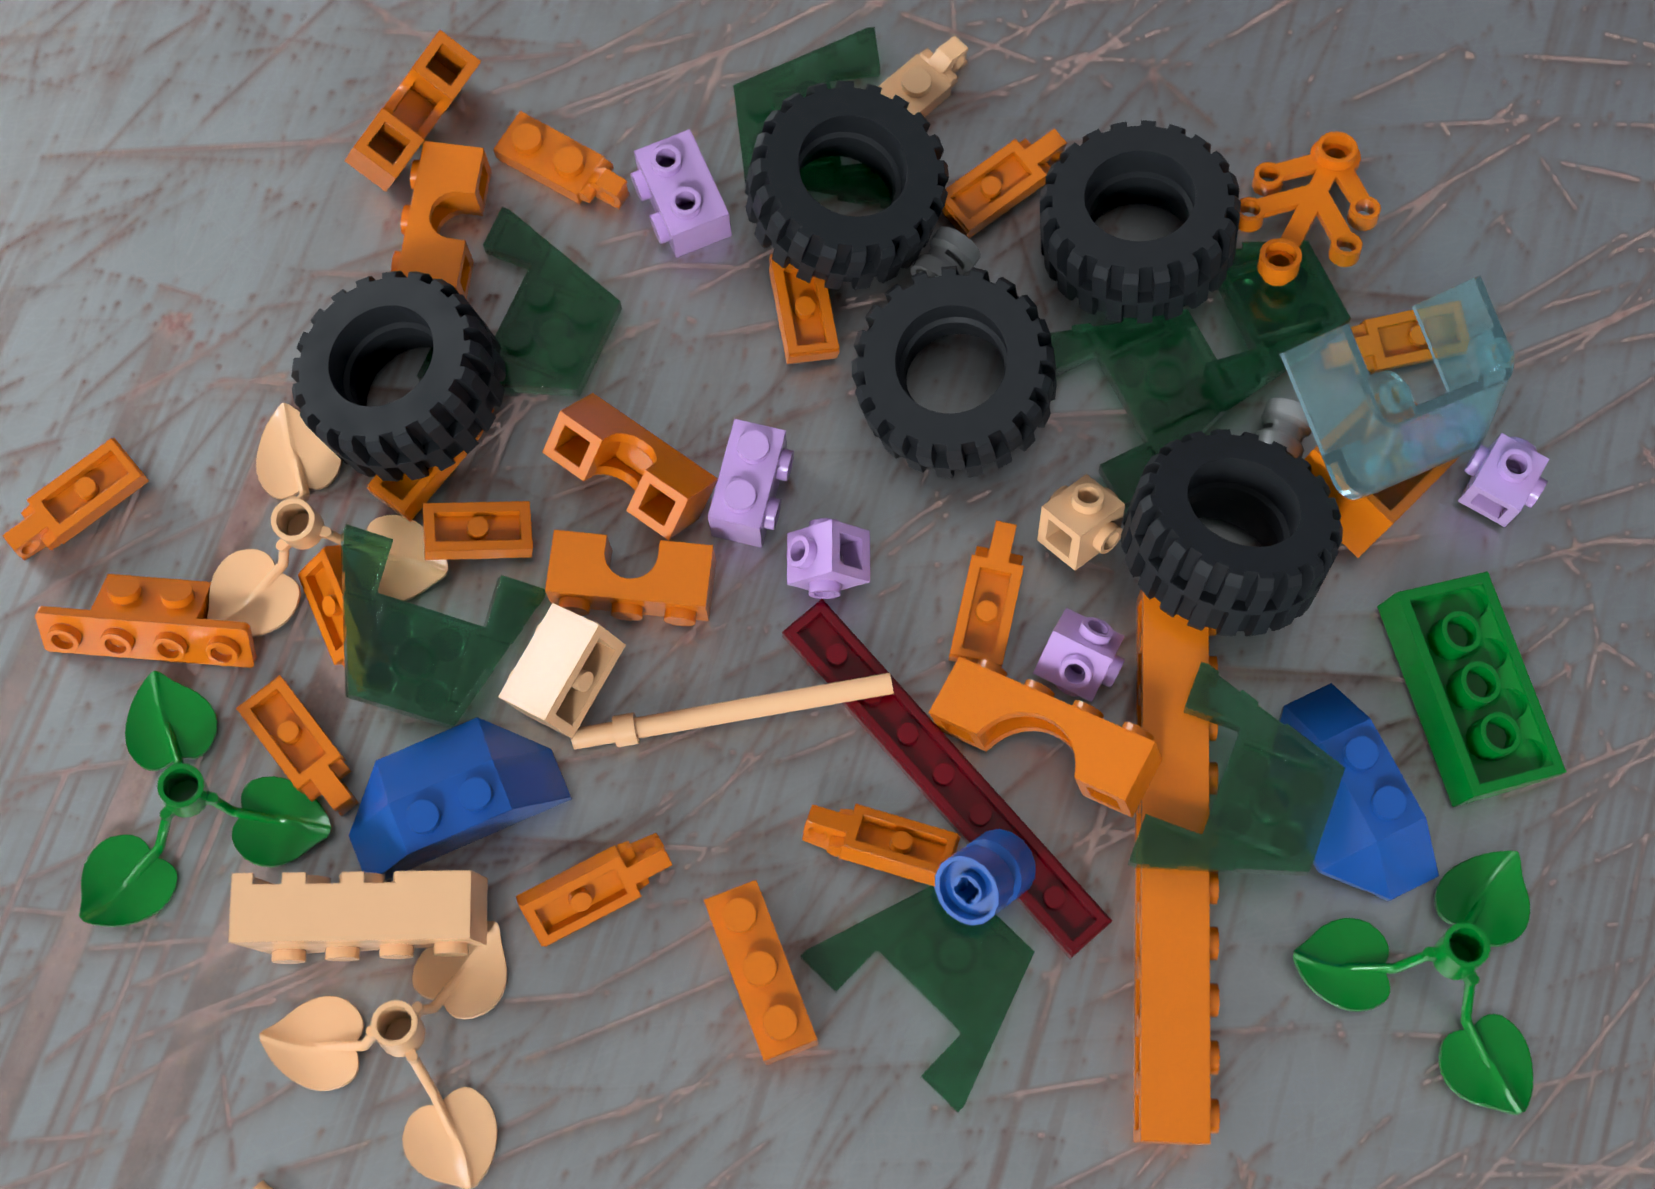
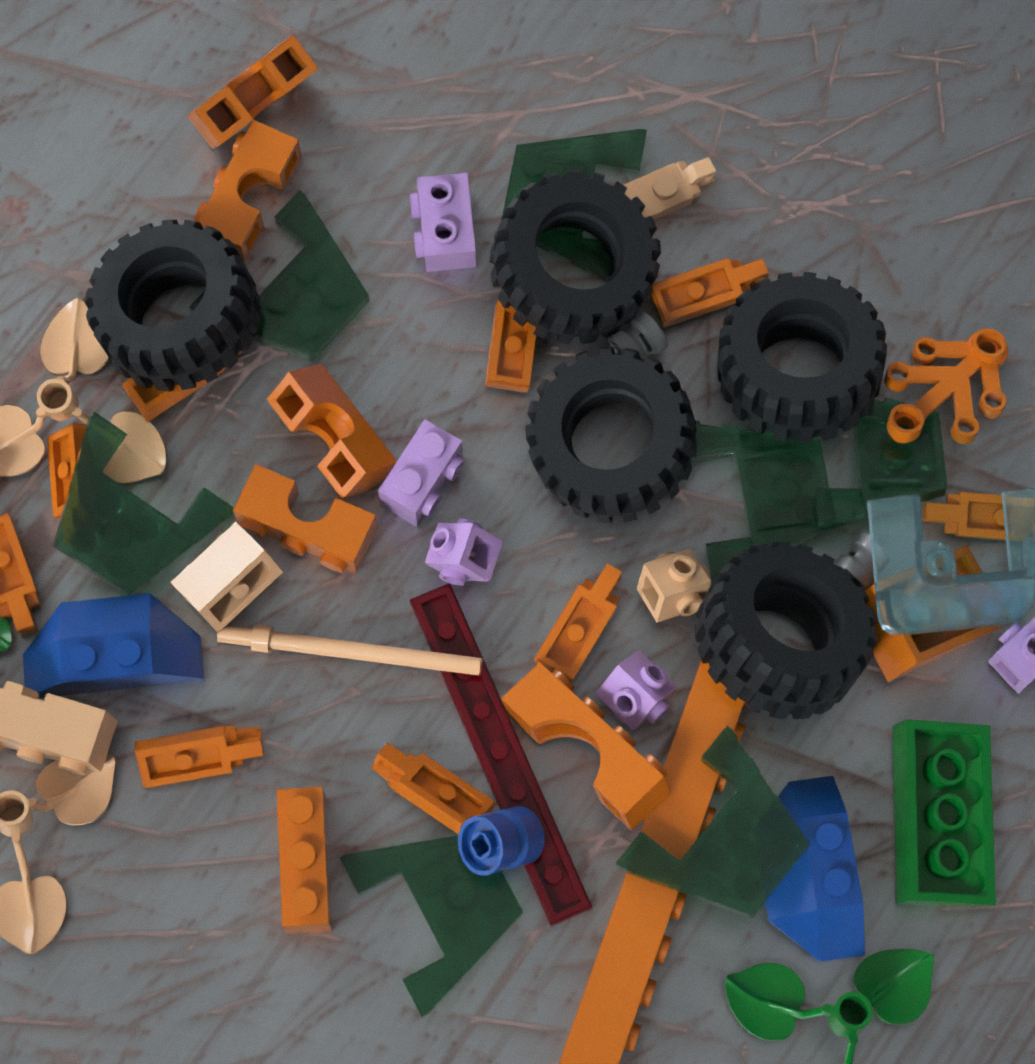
camera: 15 degrees right, 0 degrees up
orange plate [422,501,533,560] -> none
orange hinge [493,111,630,210] -> none

